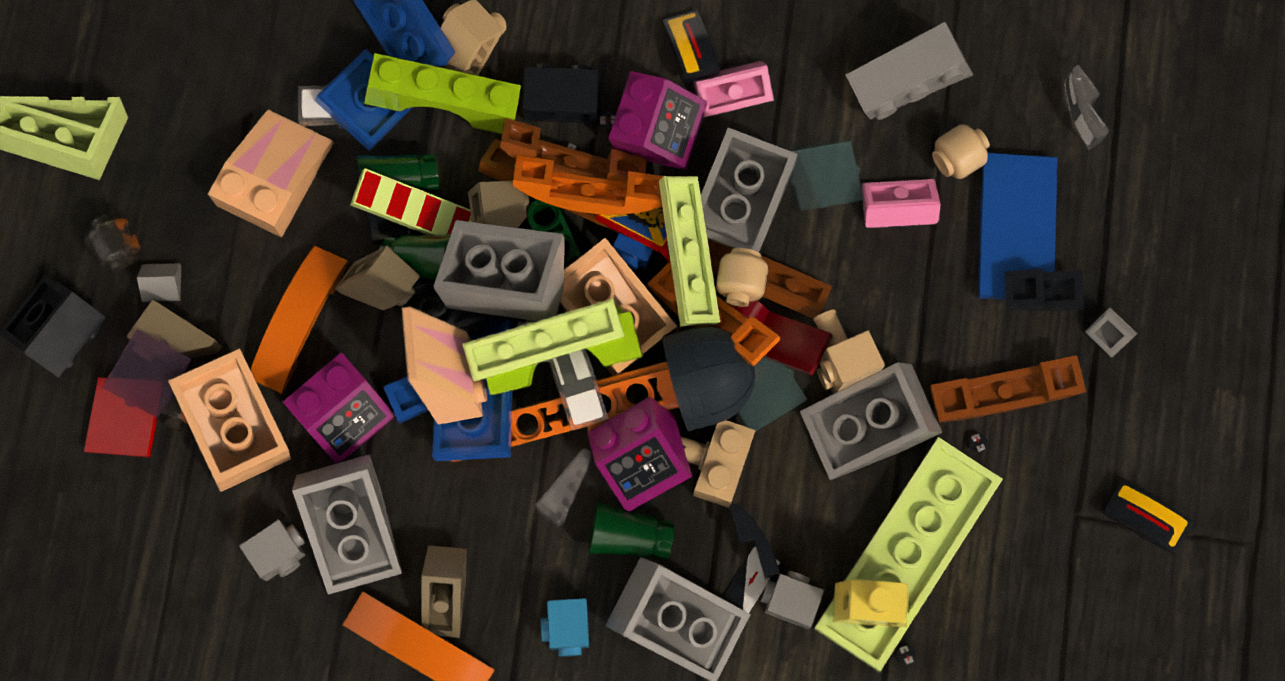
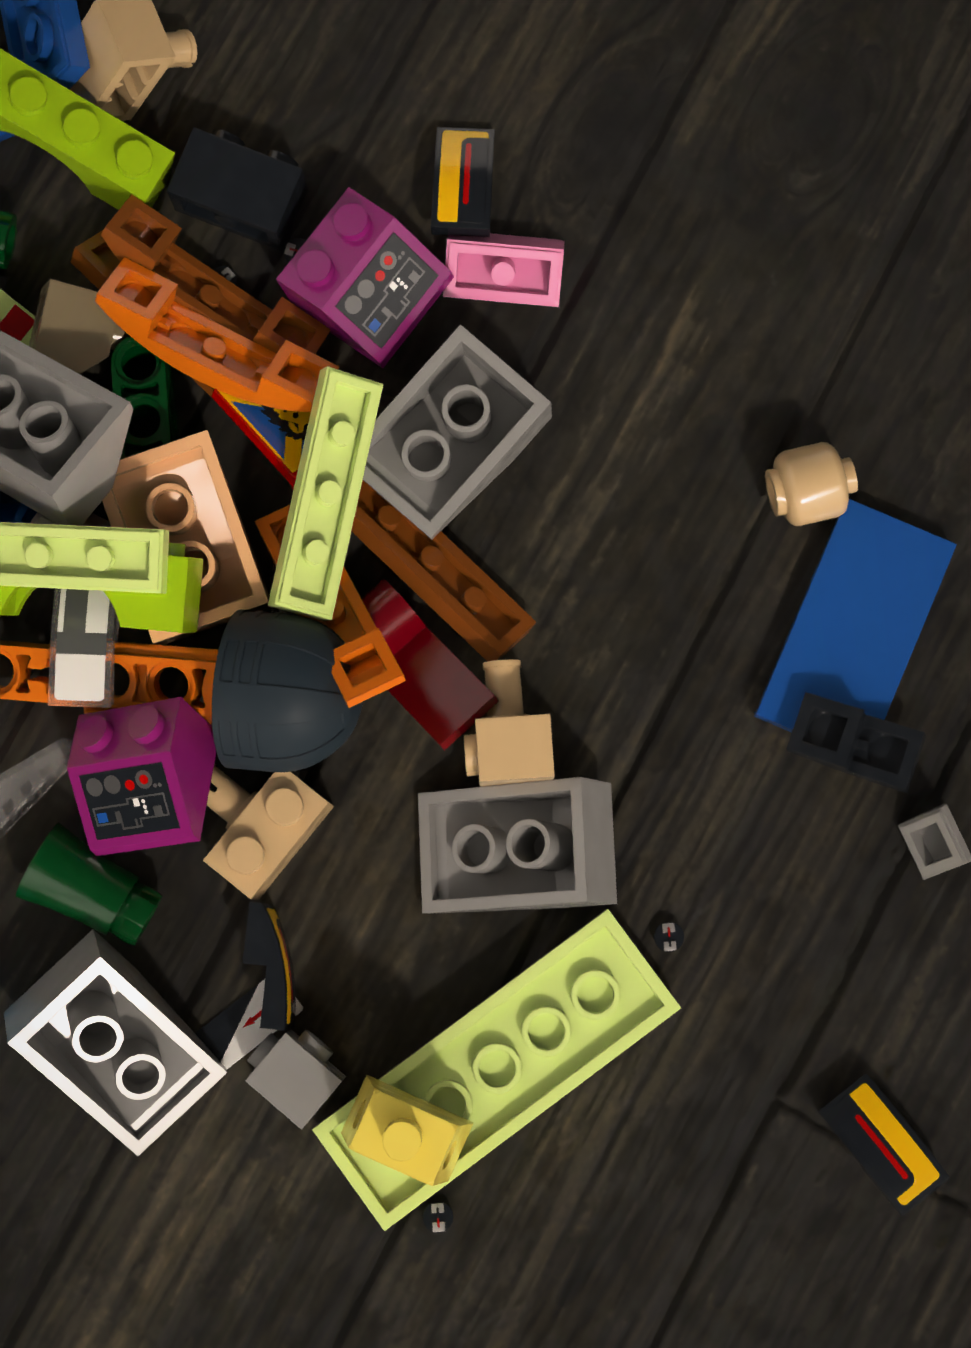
camera: 25 degrees right, 5 degrees up
blue plate [613,233,653,270] -> none
tan head [716,248,768,307] -> none
clear light blue piece [738,358,807,432] -> none
clear light blue piece [790,141,863,211] -> none
light grey wedge [846,22,973,120] -> none
bright pink slope [862,179,941,228] -> none
dark orange slope [929,355,1086,423] -> none

